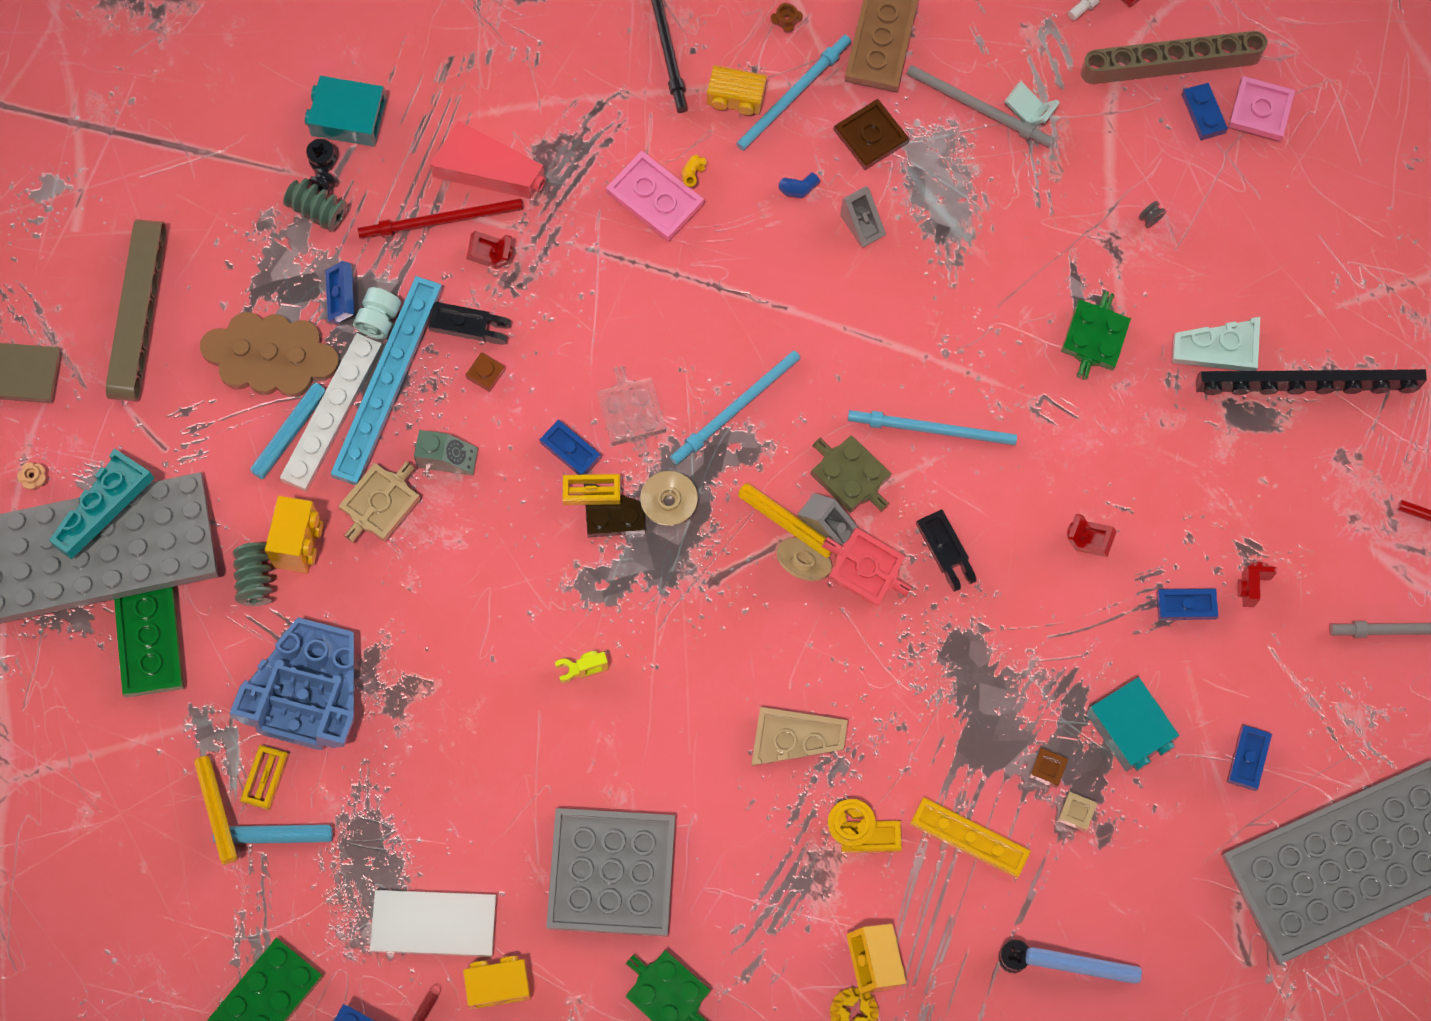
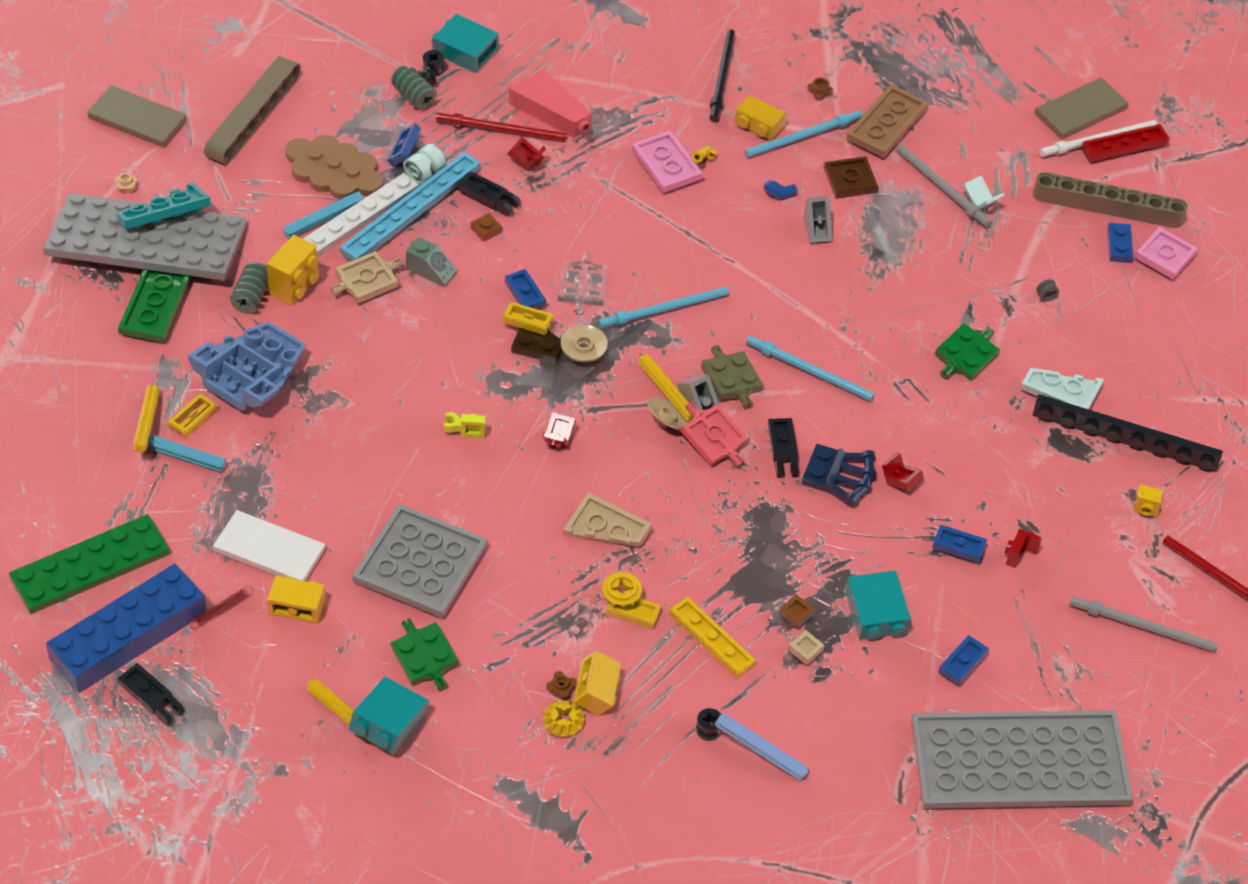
camera: 20 degrees right, 20 degrees down
none -> bracket [542,412,576,449]
none -> dark orange plate [546,671,577,698]
none -> dark blue plate [801,444,877,508]
none -> yellow bracket [1133,484,1163,518]

